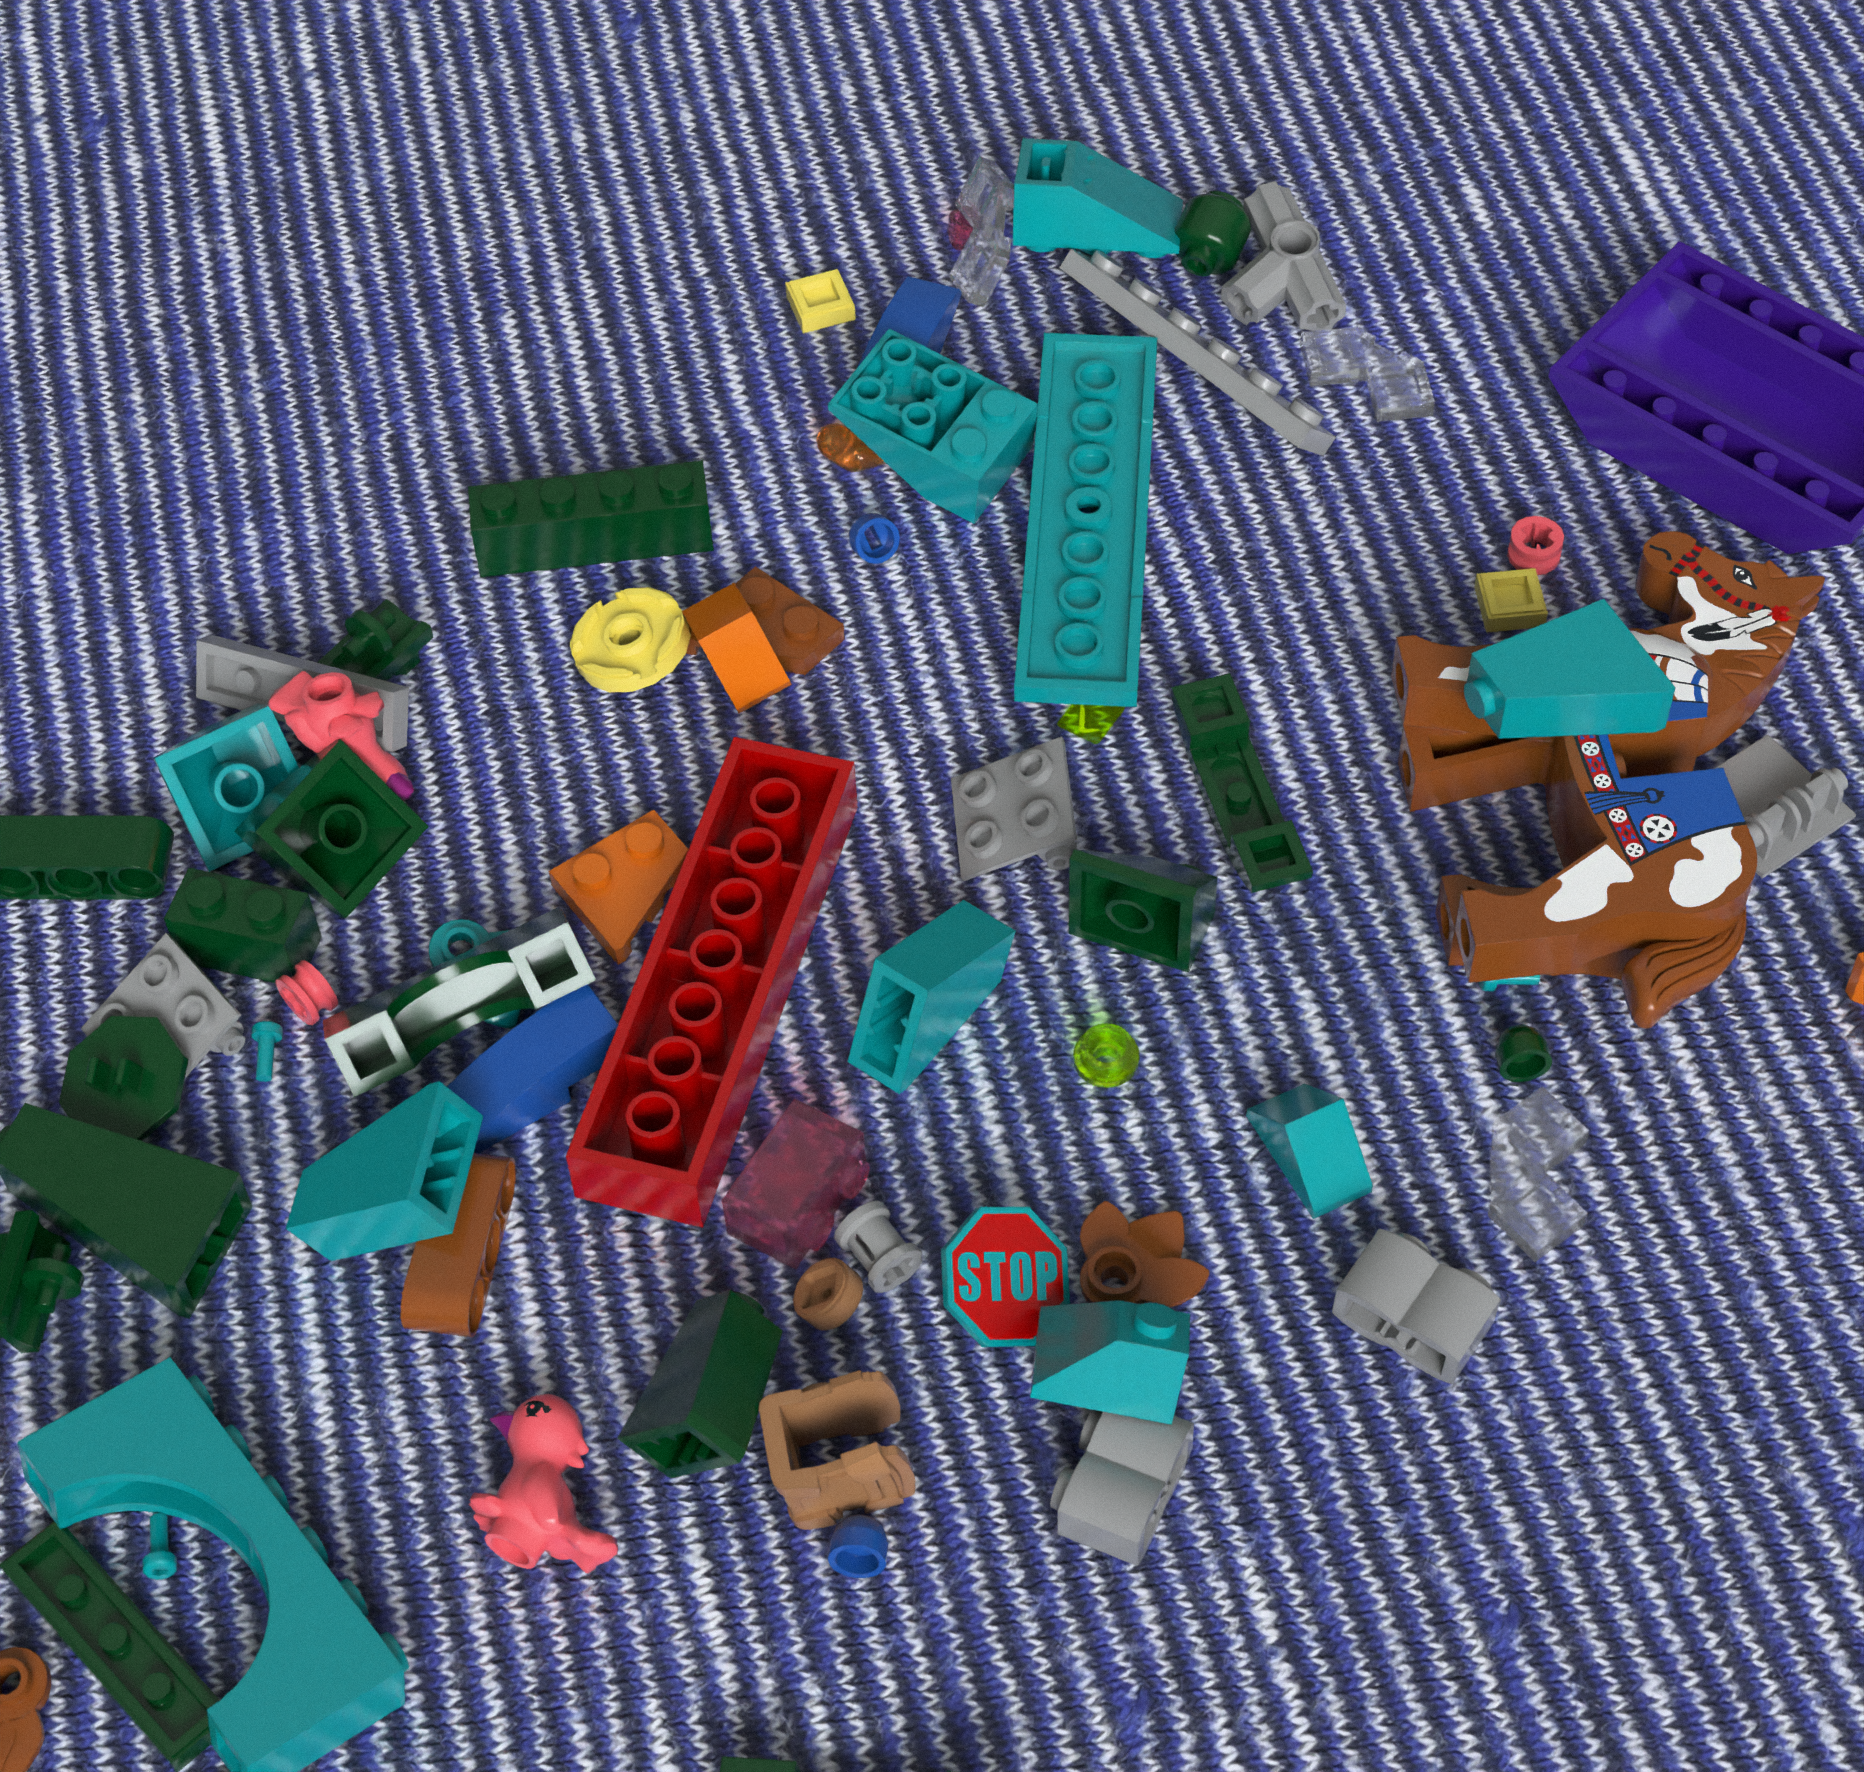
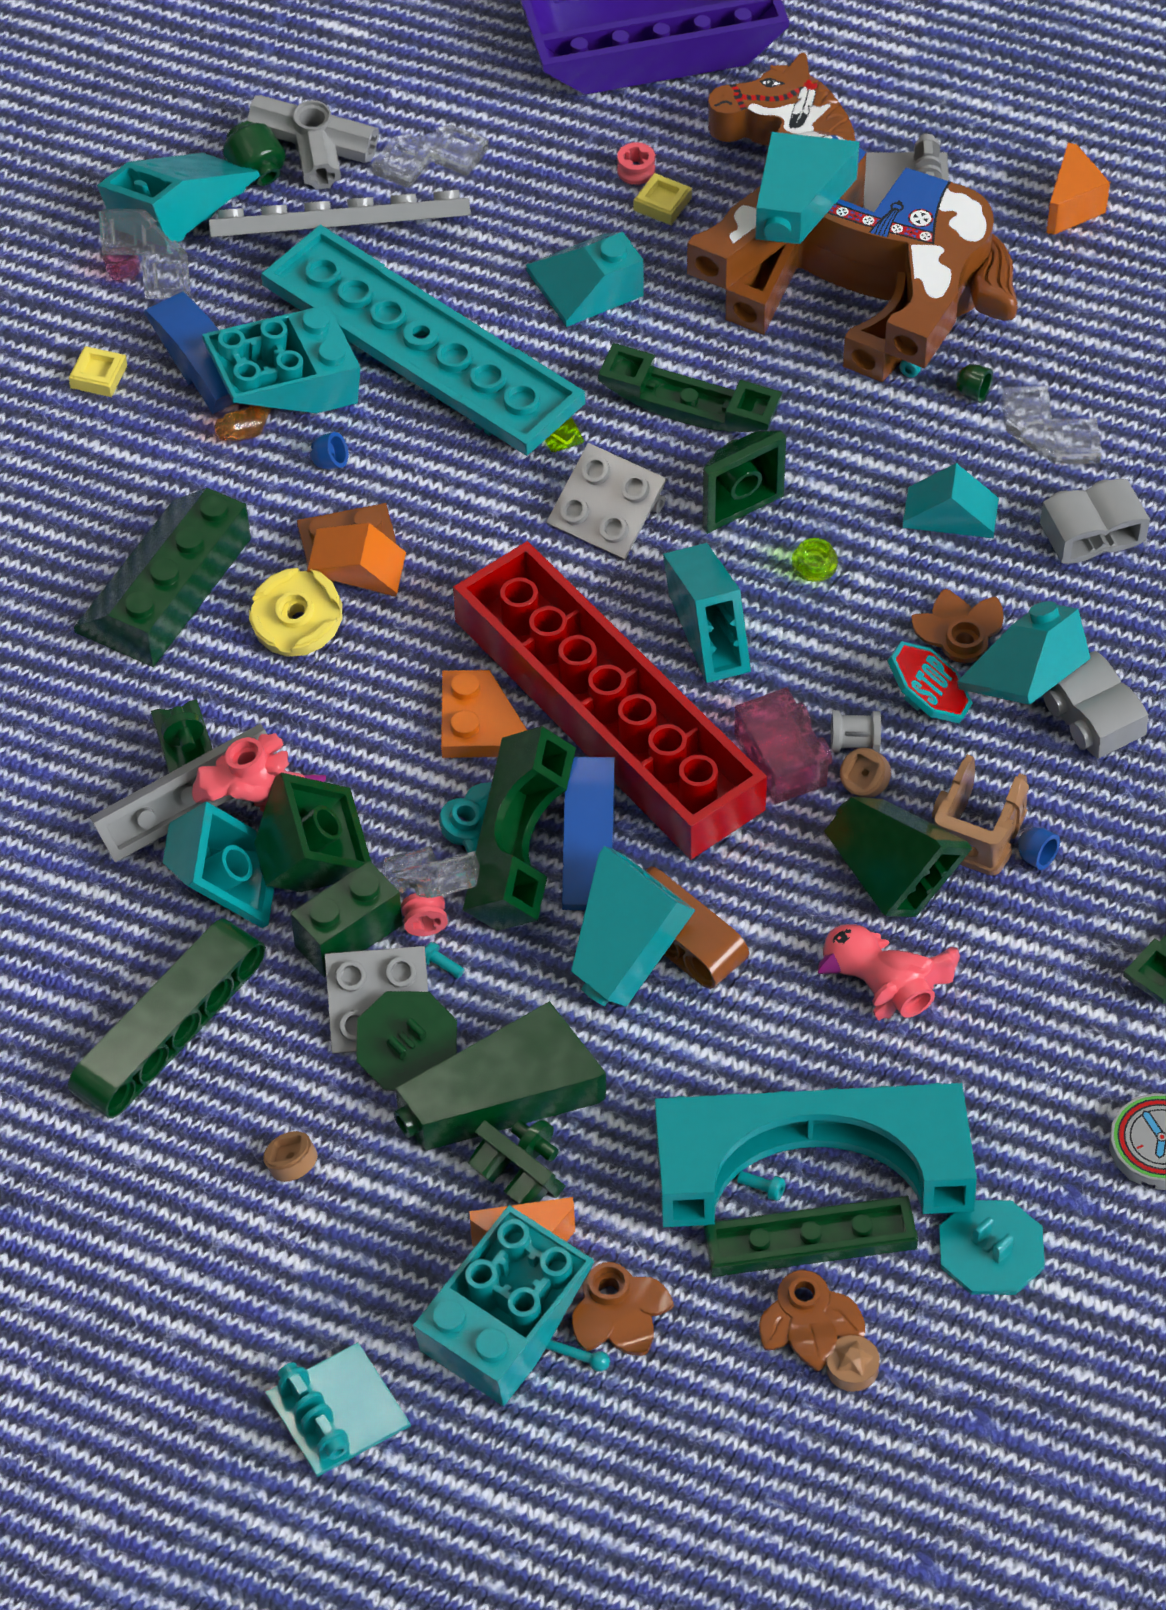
camera: 55 degrees left, 0 degrees up
none -> clear tile [382,846,480,898]
none -> teal slope [526,231,644,327]

